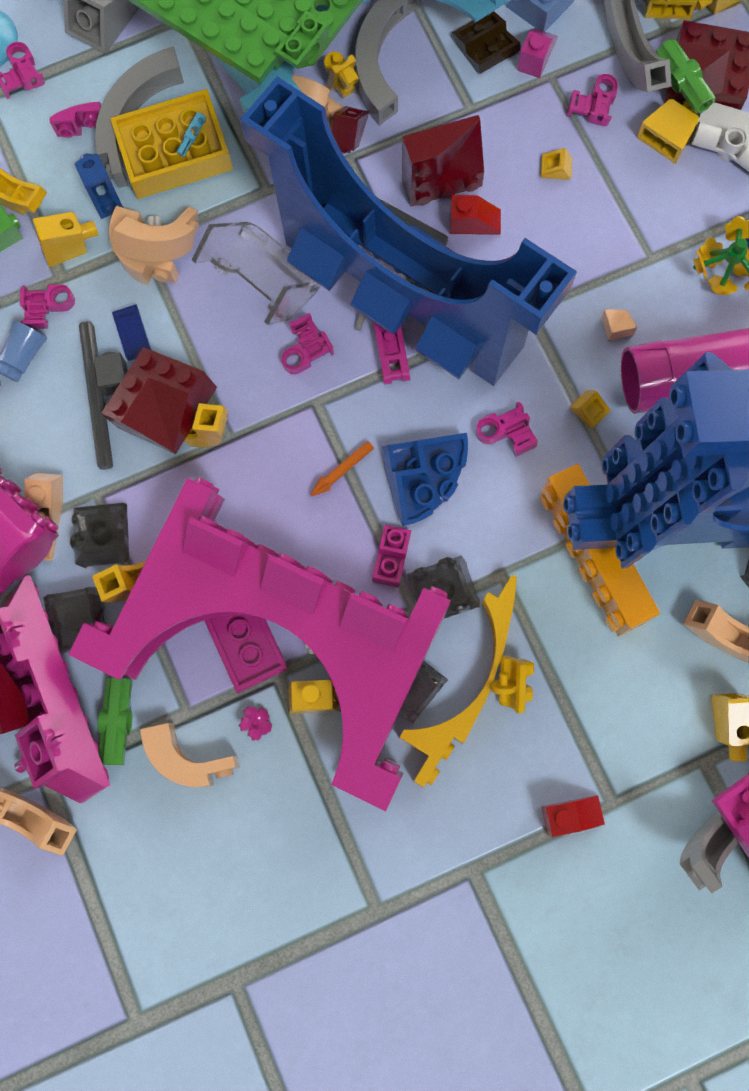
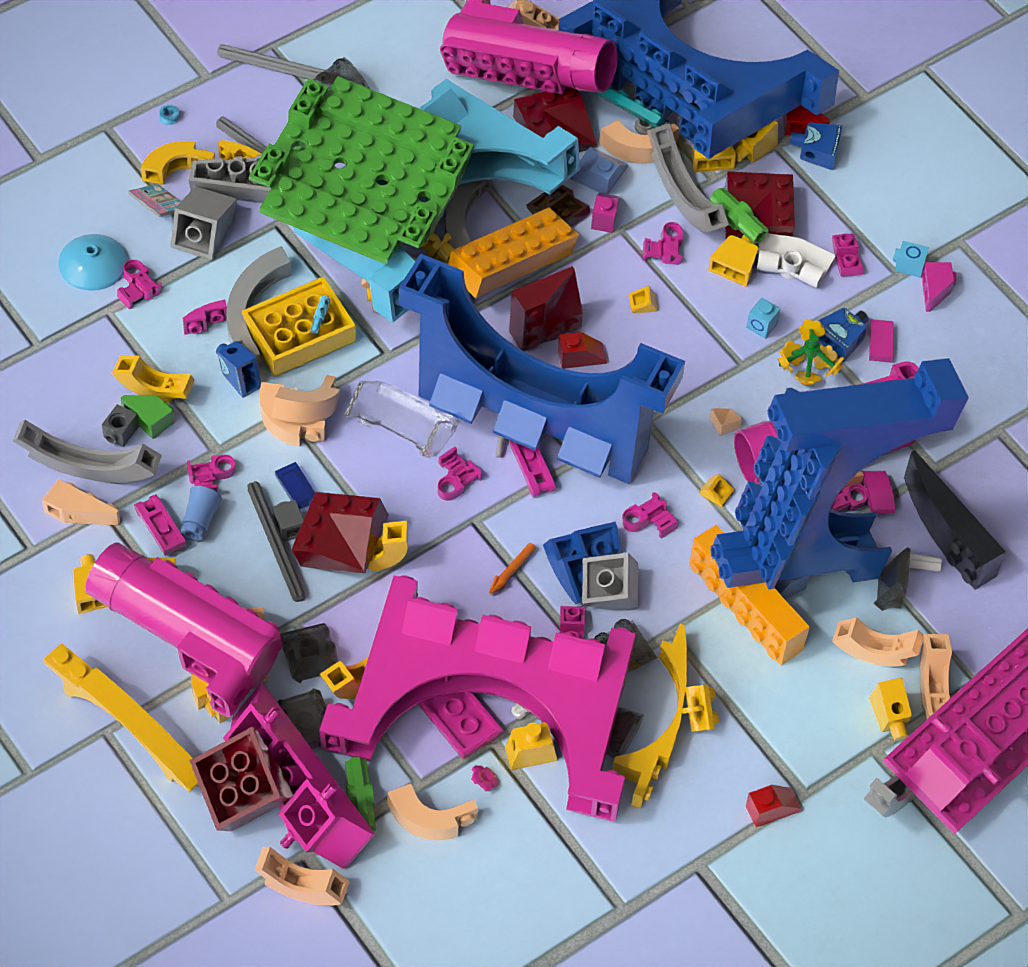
camera: 20 degrees left, 20 degrees down
yellow torso [32,212,98,267] -> none
none -> light orange brick [448,207,579,298]
none -> light grey slope [582,553,638,610]
none -> medium azure brick [746,297,781,339]

